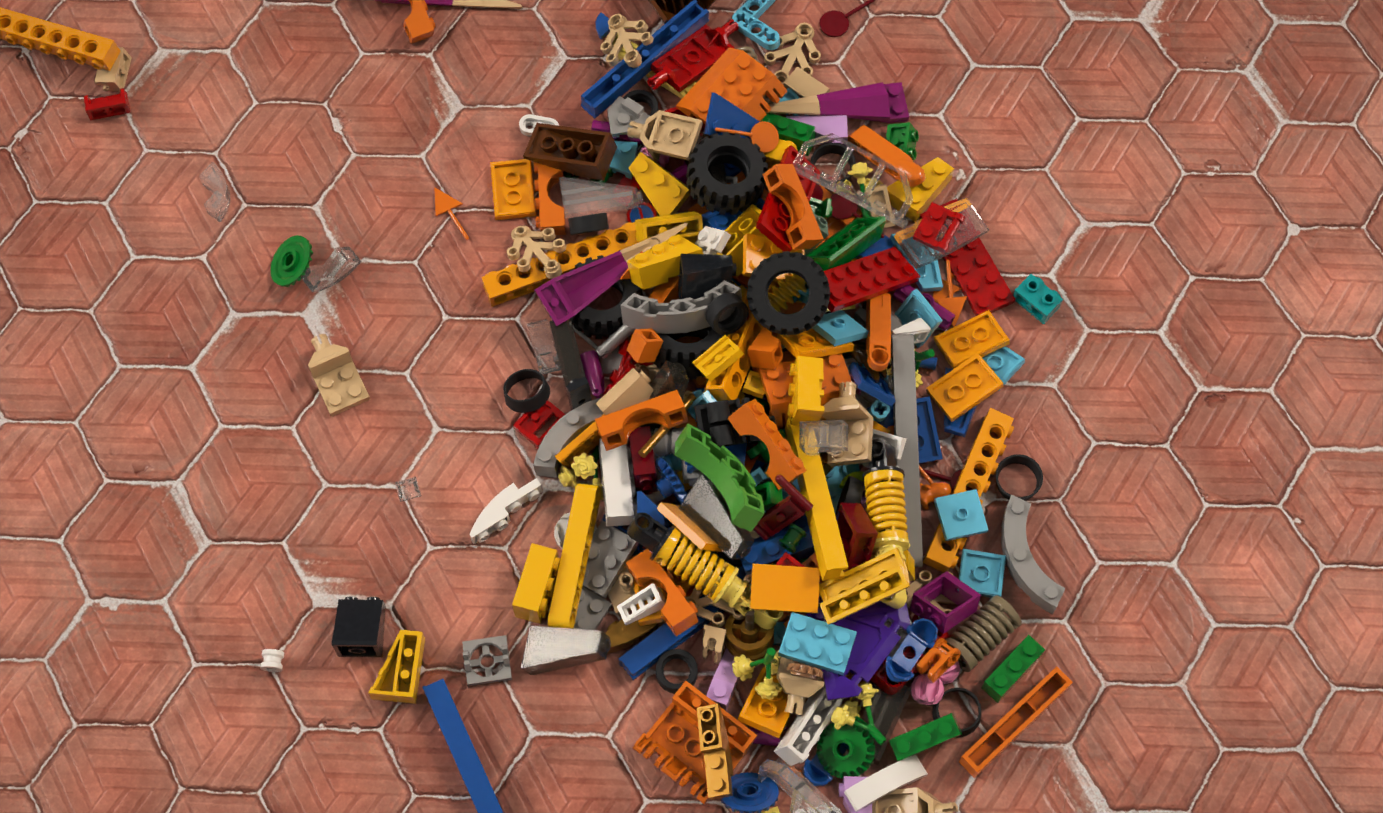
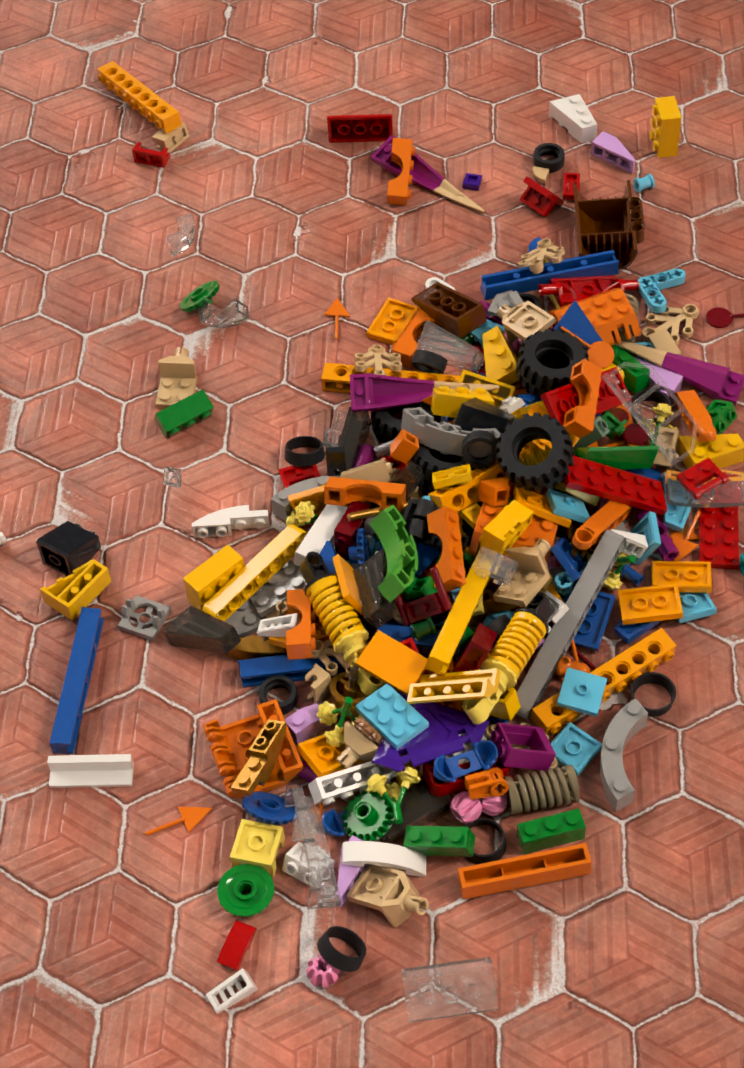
camera: 35 degrees right, 15 degrees down
none -> green brick [154,389,214,437]

